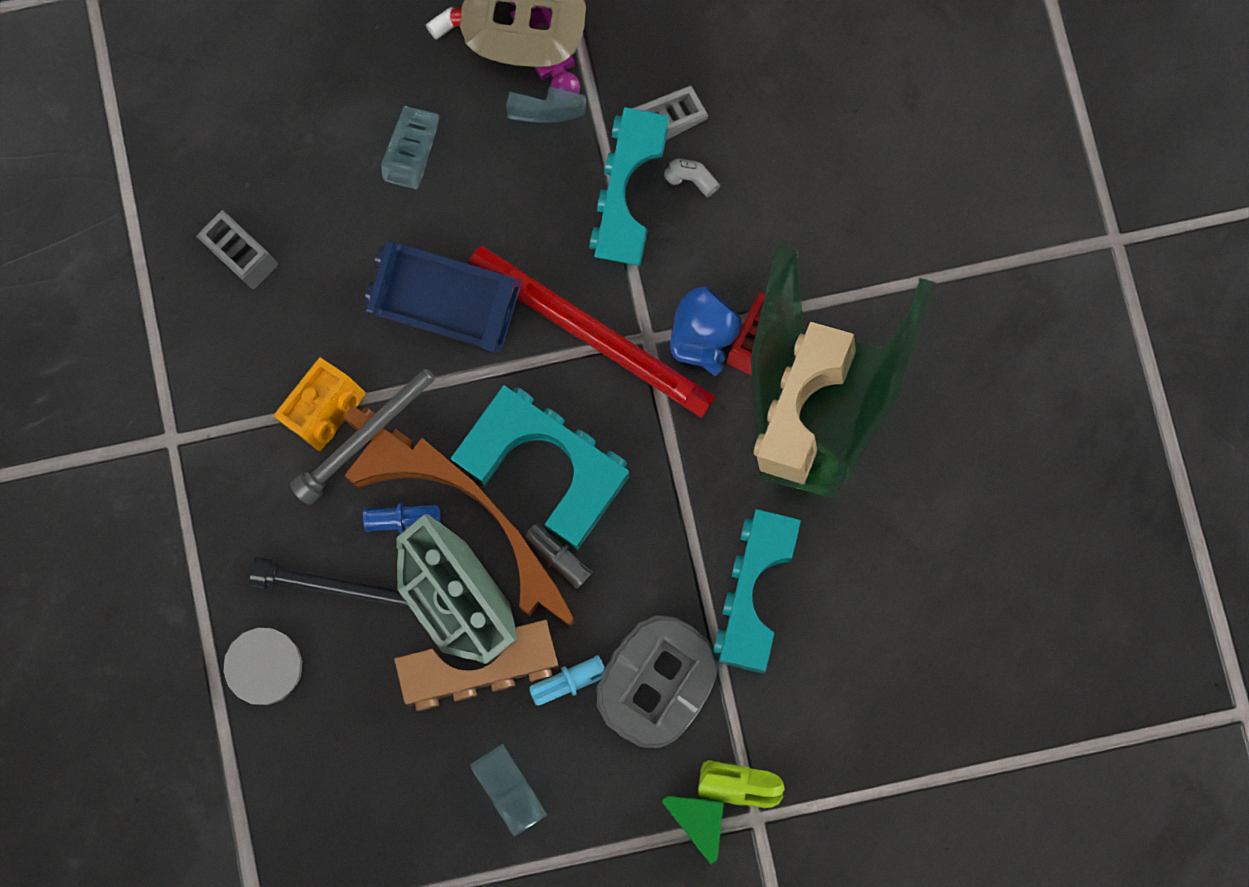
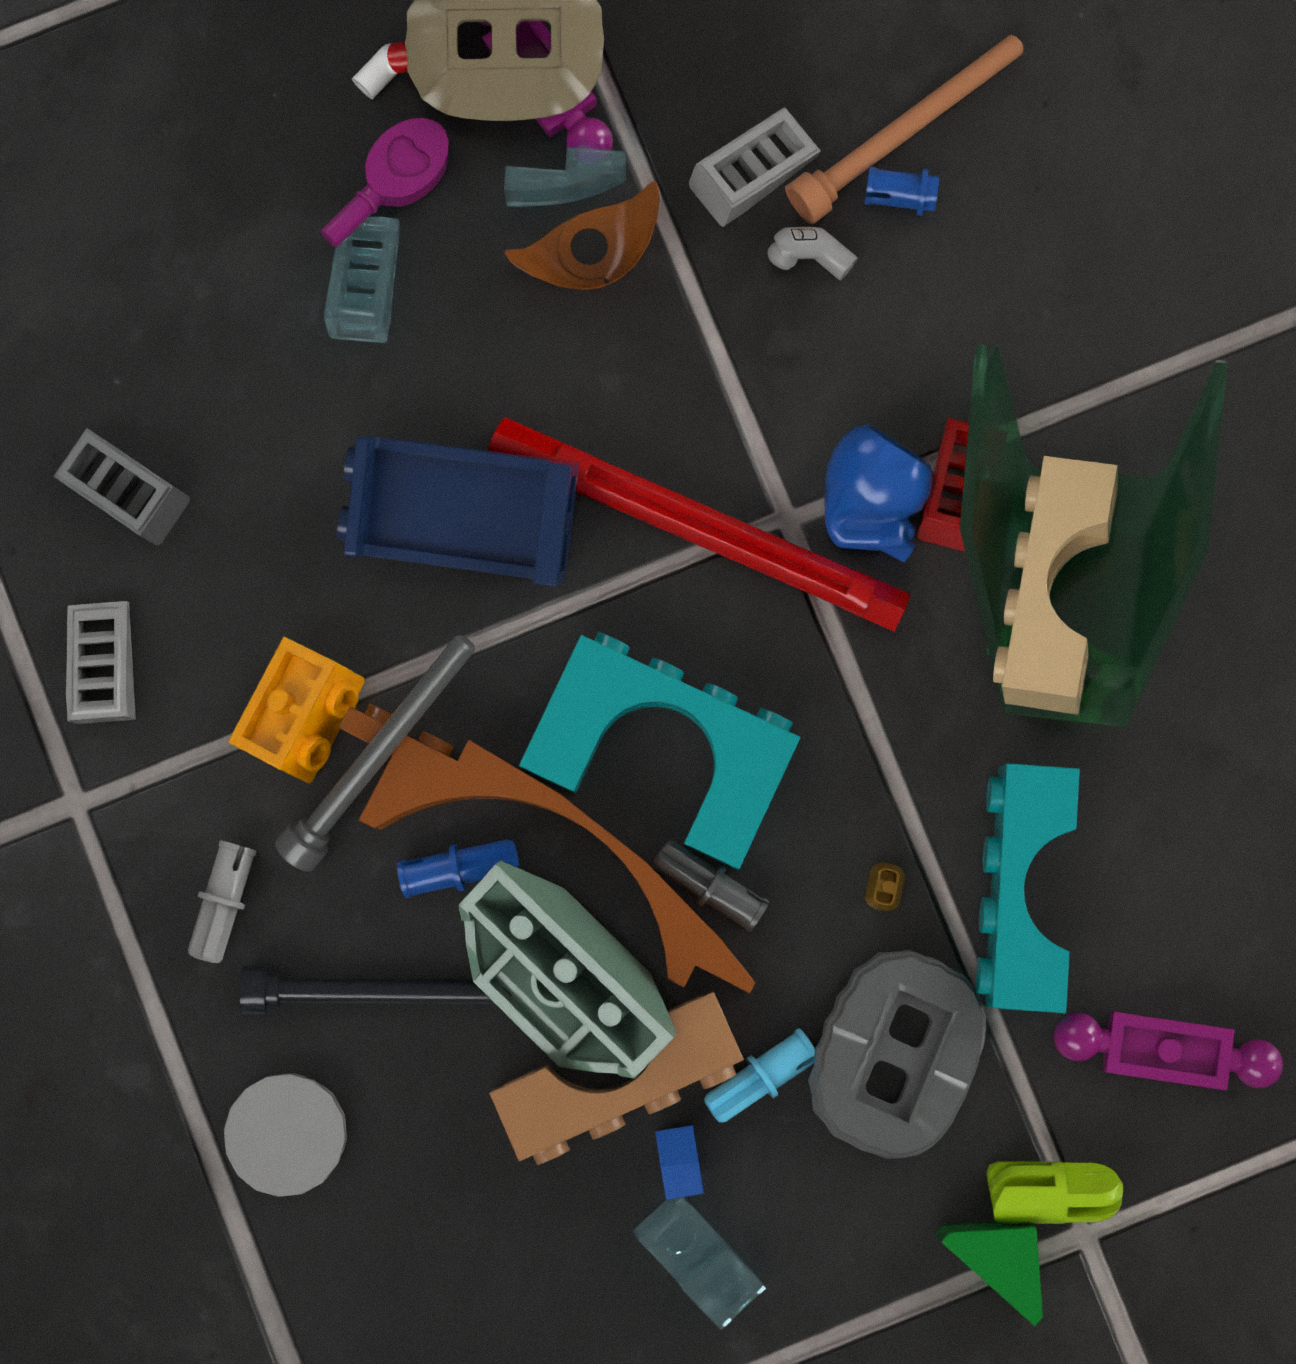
camera: 10 degrees left, 5 degrees up
teal arch [590,107,670,266] -> none
none -> light grey slope [66,601,136,724]
none -> light grey axle [188,840,257,963]
none -> magenta piece [320,118,449,248]
none -> dark orange piece [504,182,660,290]
none -> blue piece [655,1125,704,1200]
none -> nougat piece [785,35,1024,225]
none -> blue pin [865,167,940,216]
none -> pearl gold rock [865,862,905,911]
none -> magenta plate [1053,1011,1283,1090]

